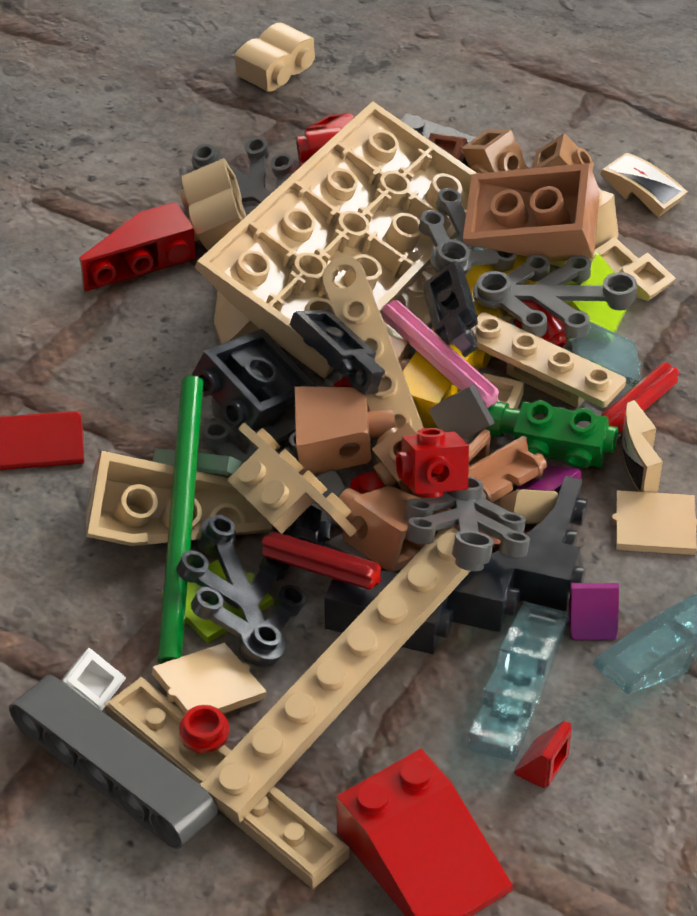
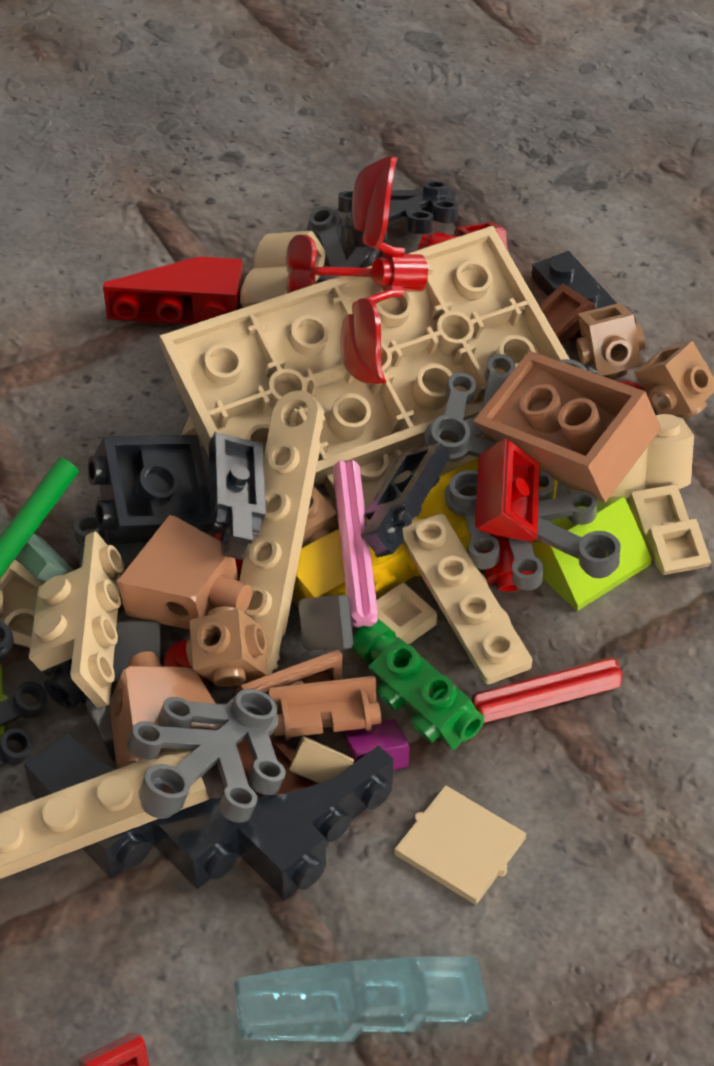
camera: 30 degrees right, 5 degrees up
tan brick [235,23,315,91] -> none
red axle [261,532,382,590] -> none
red brick [396,428,469,498] -> none
clear light blue slope [466,601,569,762] -> none
clear light blue piece [568,322,642,387] -> none
magenta slope [568,583,619,641] -> none
tan slope [622,400,663,493] -> none
none -> red plant [286,156,428,384]
none -> black plant [338,181,458,247]
none -> red slope [475,438,540,542]

